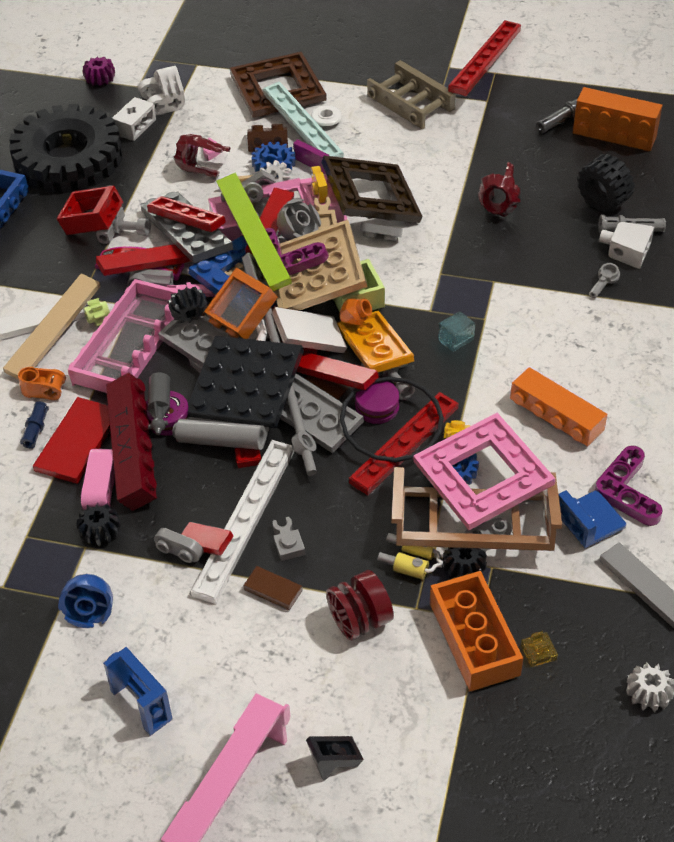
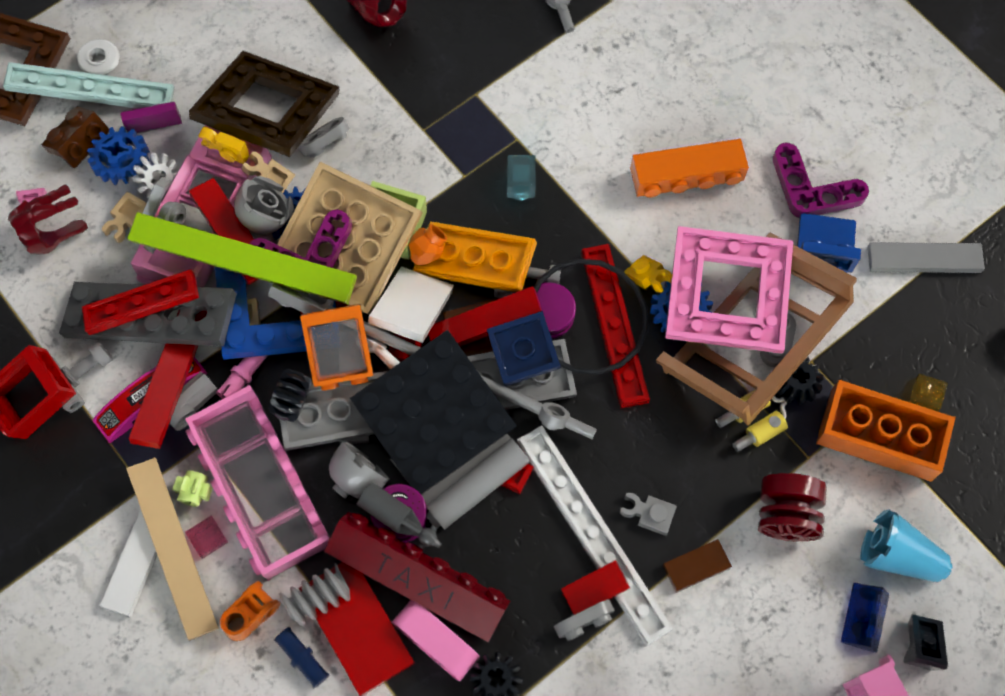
camera: 55 degrees left, 20 degrees up
none -> clear pink tile [185,515,228,559]
none -> light grey piece [279,563,351,626]
none -> light grey cylinder [328,441,390,499]
none -> dark blue plate [487,311,561,386]
none -> clear blue slope [840,583,889,653]
none -> medium azure cone [860,509,952,582]

